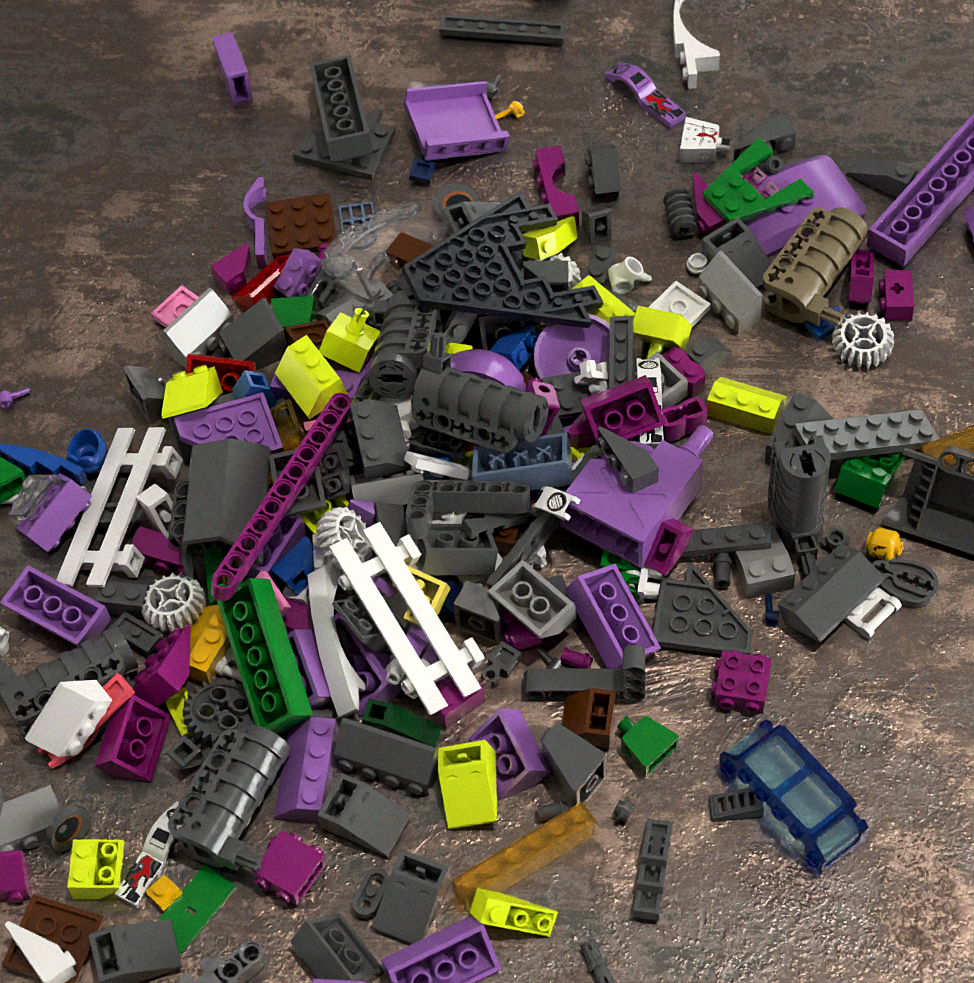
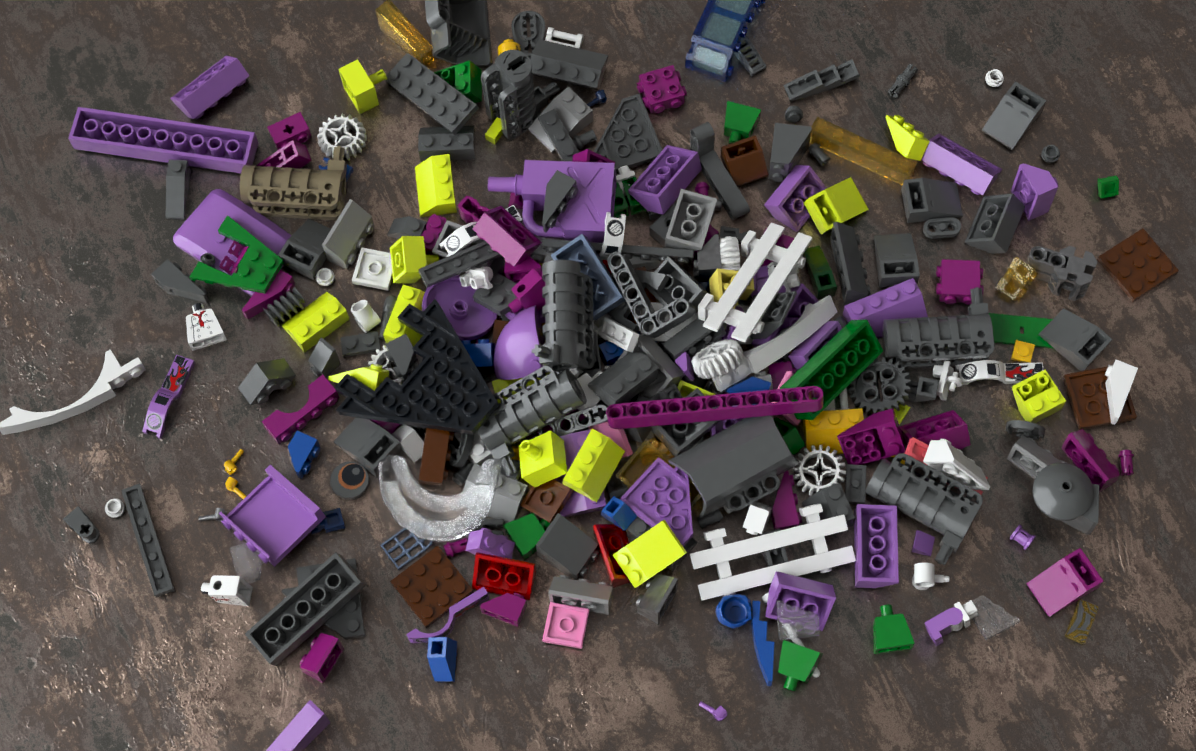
camera: 120 degrees left, 10 degrees up
none -> white plate [105,499,125,518]
none -> white torso [201,575,253,606]
none -> yellow hand [224,449,244,475]
none -> neon yellow slope [282,292,350,353]
none -> blue slope [288,431,320,479]
none -> magenta slope [300,633,344,683]
none -> neon yellow brick [338,59,387,114]
none -> blue slope [427,637,457,682]
none -> white gear [719,236,741,271]
none -> medium lavender slope [911,530,935,557]
none -> white hips [933,361,963,401]
none -> clear yellow cylinder [995,257,1038,300]

